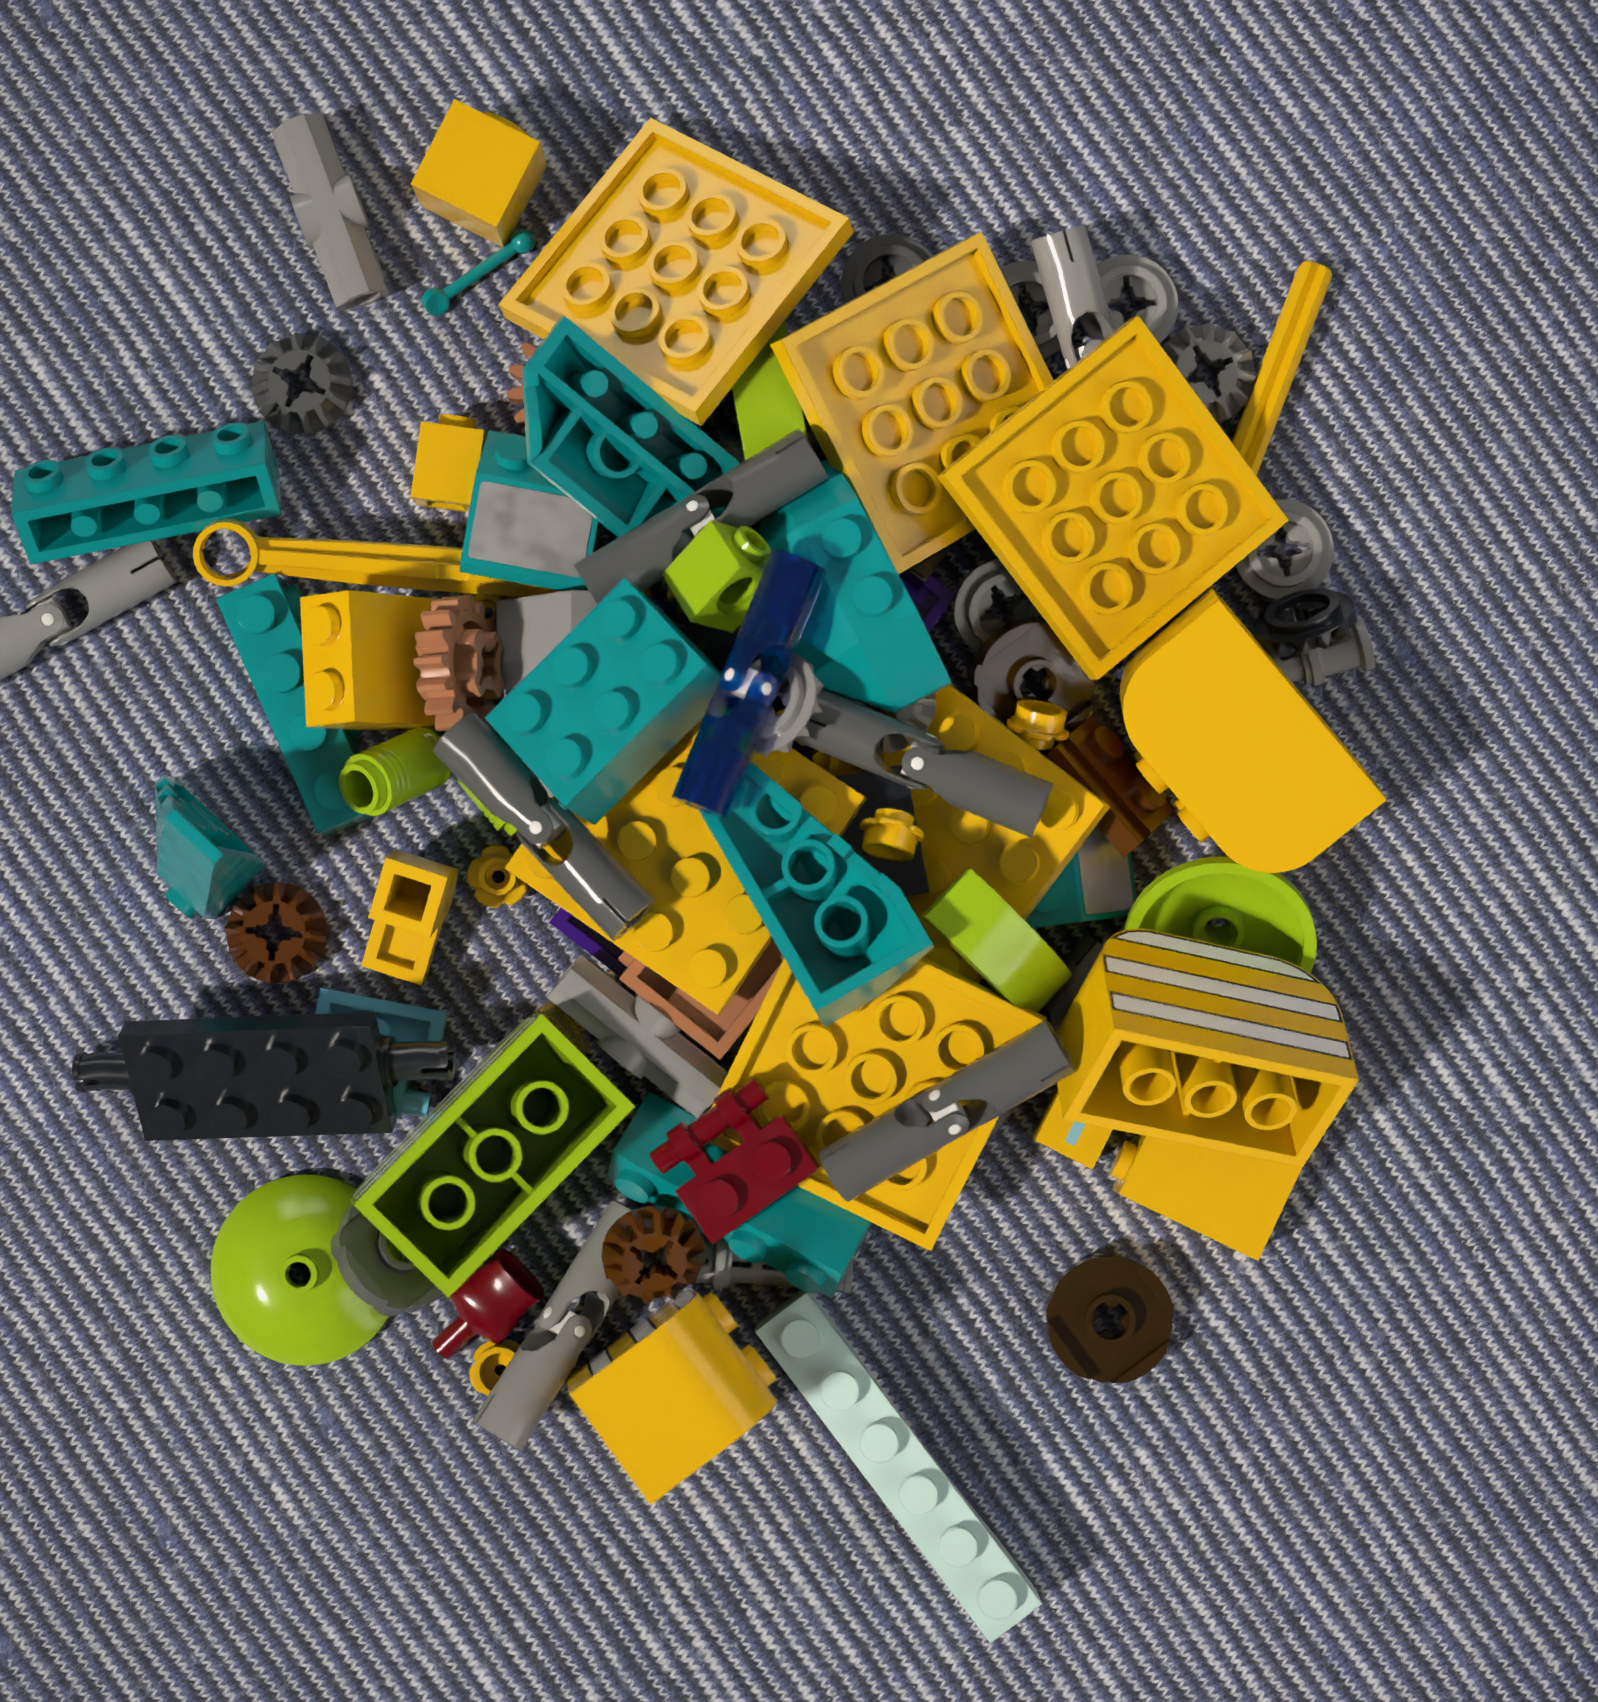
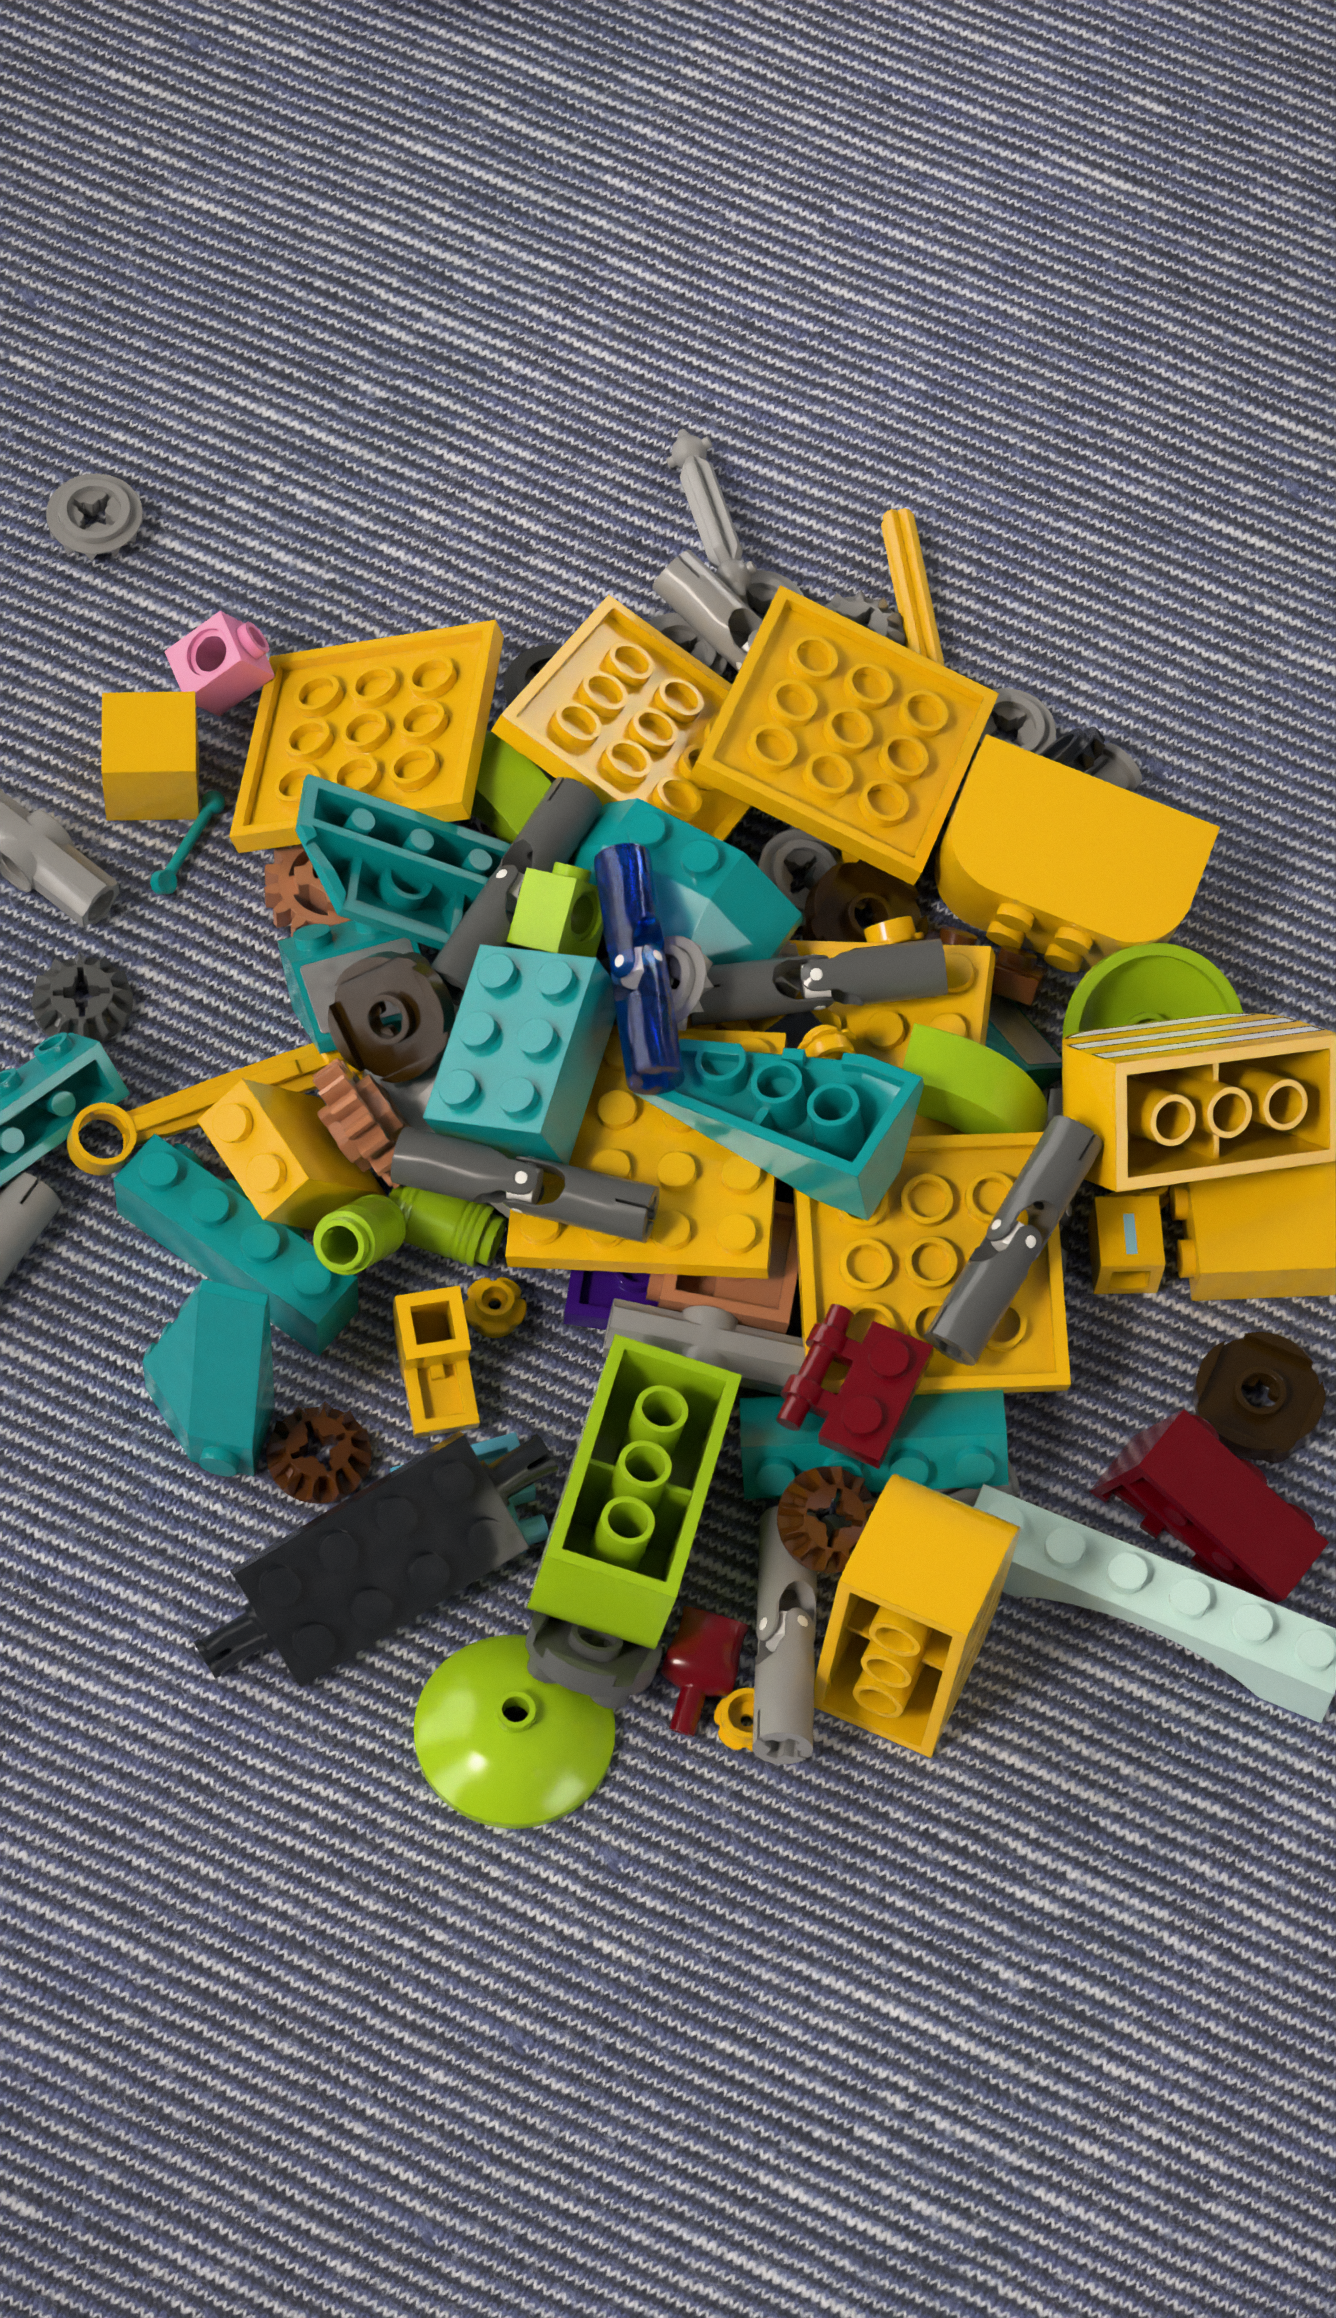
camera: 30 degrees left, 25 degrees down
yellow brick [410,414,487,513] -> none
none -> bright pink brick [164,611,275,717]
none -> dark brown plate [328,951,455,1083]
none -> light grey wheel [666,429,757,601]
none -> dark red wedge [1089,1409,1329,1604]

